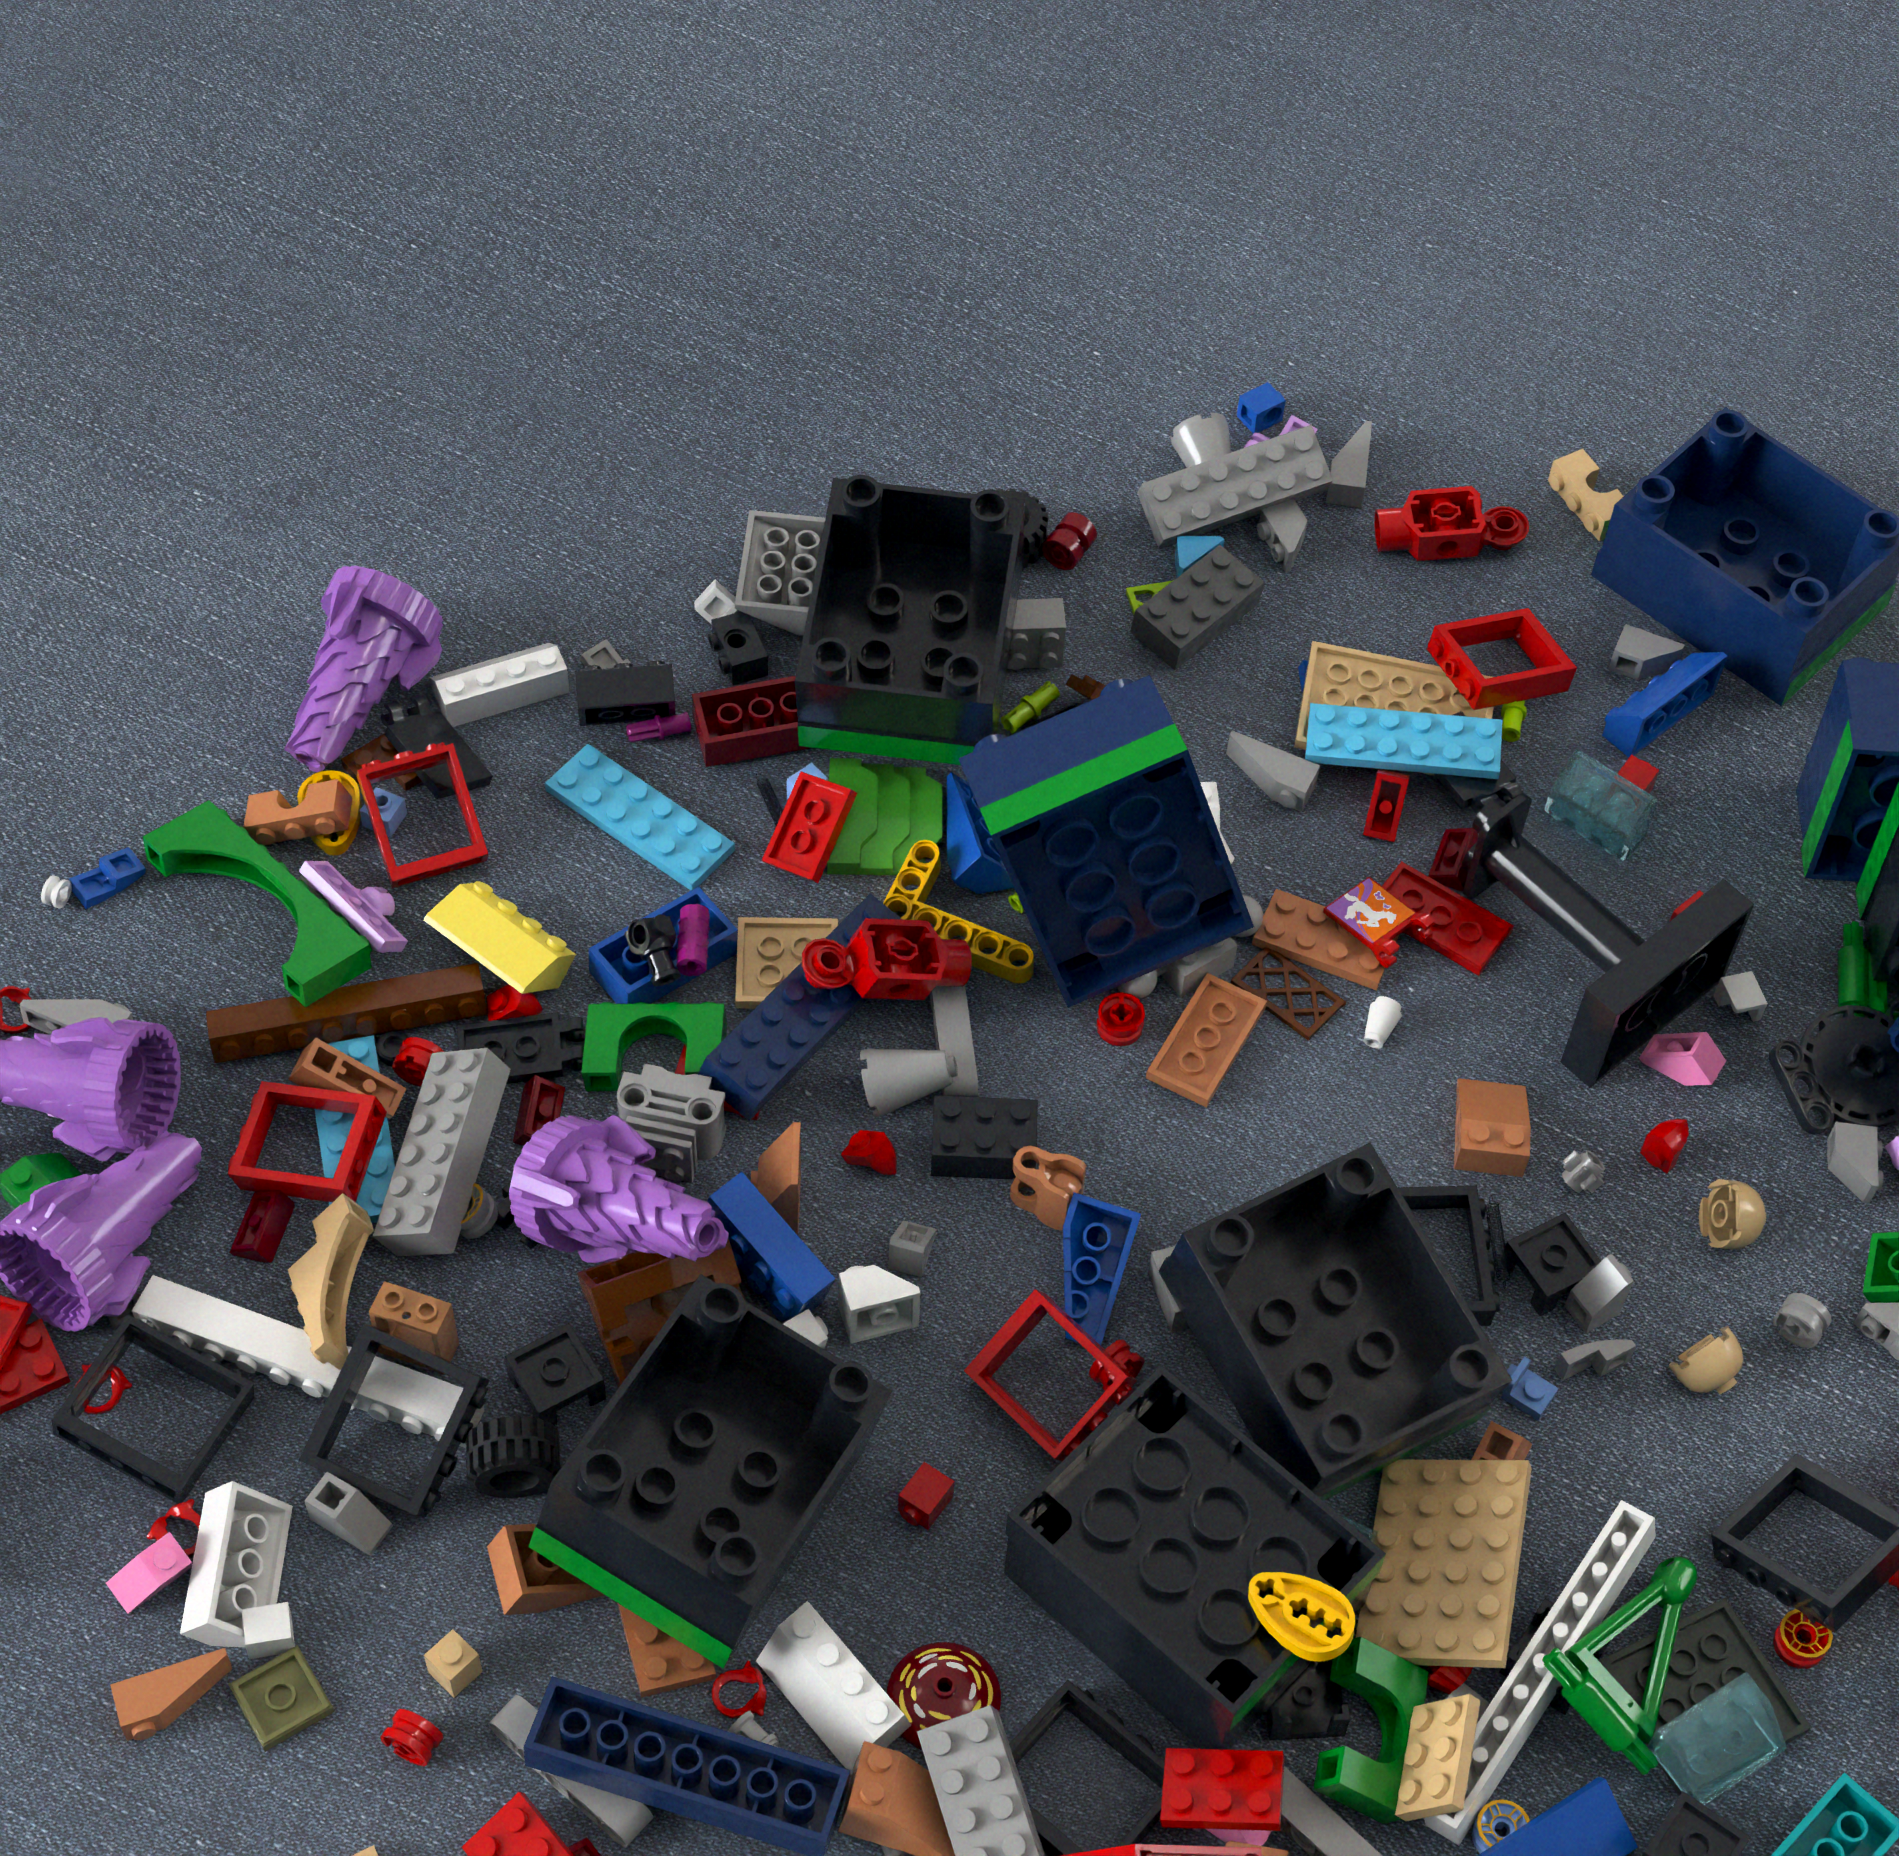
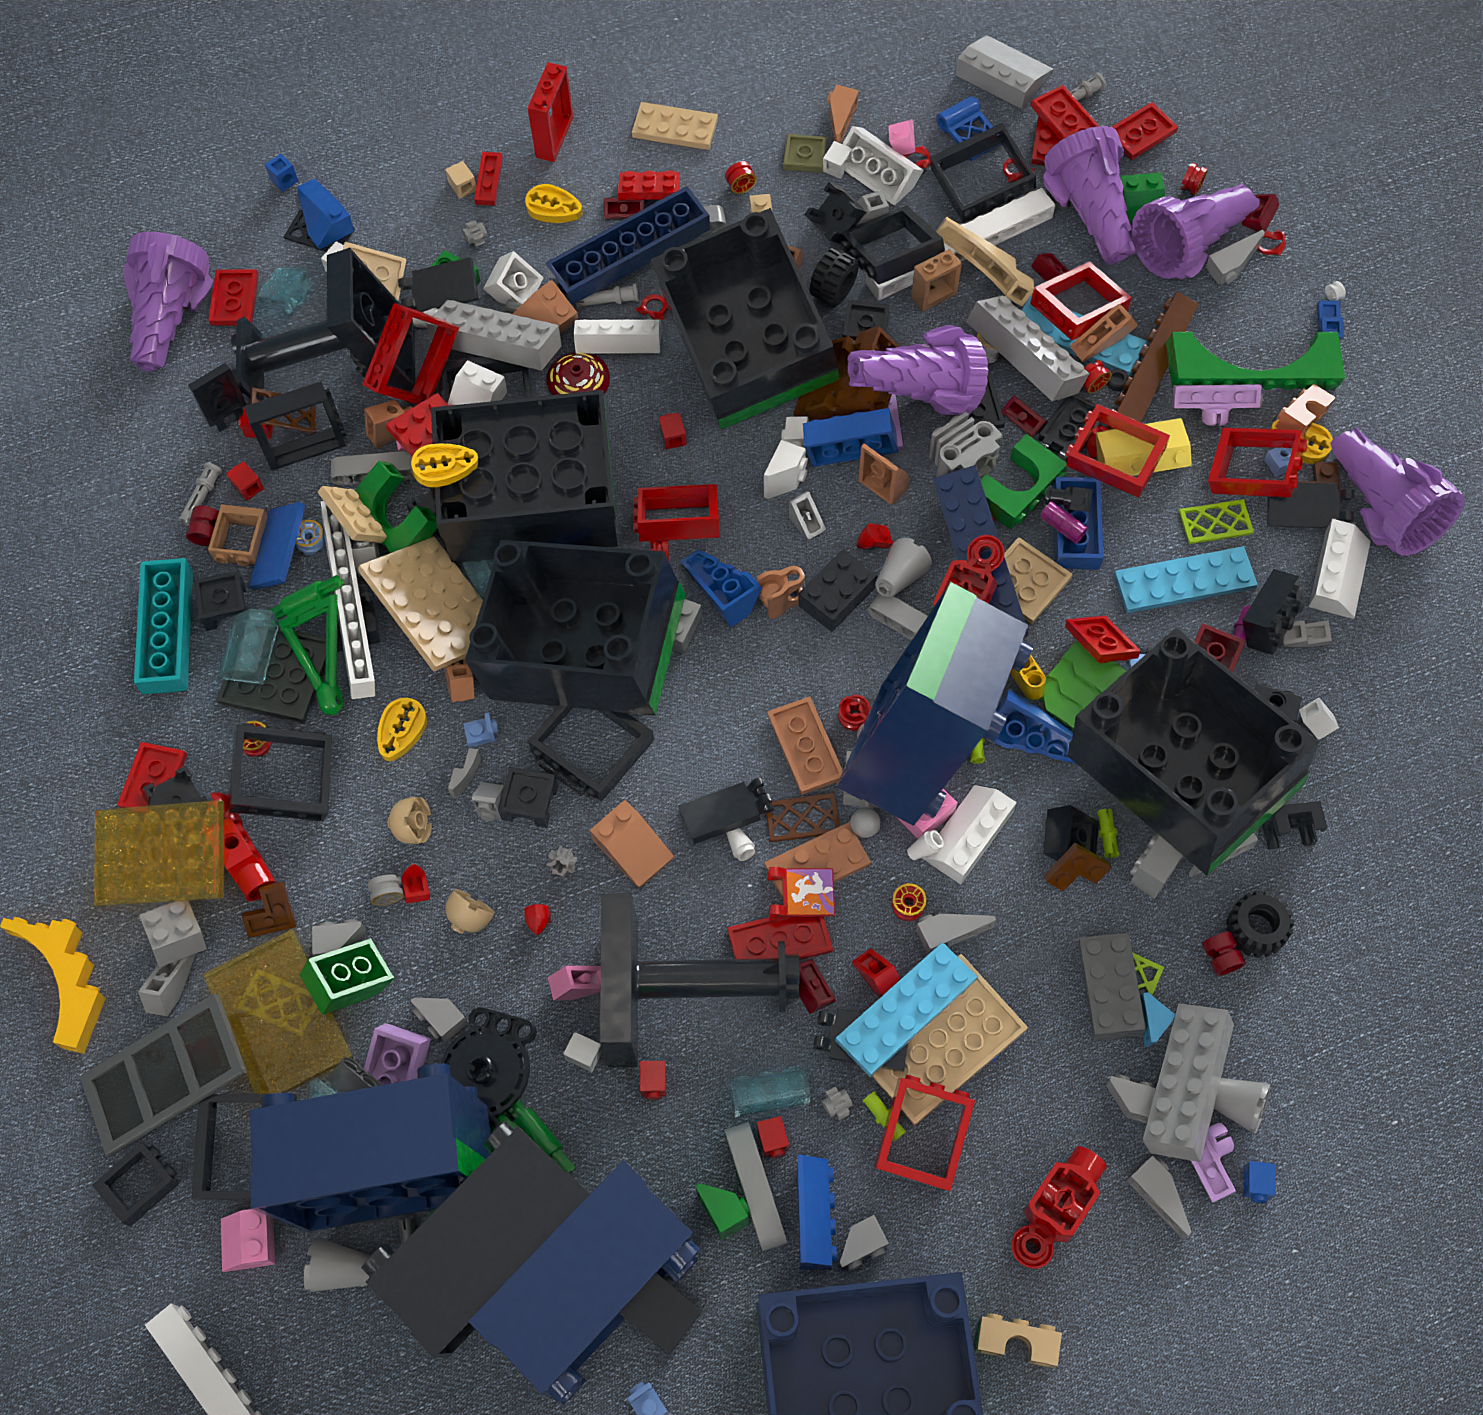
camera: 135 degrees right, 10 degrees up
light grey slope [735,510,825,636] -> none
none -> yellow piece [377,698,427,761]
none -> red plate [401,864,430,904]
none -> white slope [448,360,507,406]
none -> black tile [678,778,774,844]
none -> green slope [695,1183,751,1240]
none -> light grey beam [724,1122,787,1252]
none -> black panel [804,182,866,244]
none -> light grey gear [822,1086,853,1120]
none -> red wheel [891,883,926,921]
none -> blue piece [936,96,1001,161]
none -> red window [1065,404,1170,498]
none -> lime window [1178,499,1254,544]

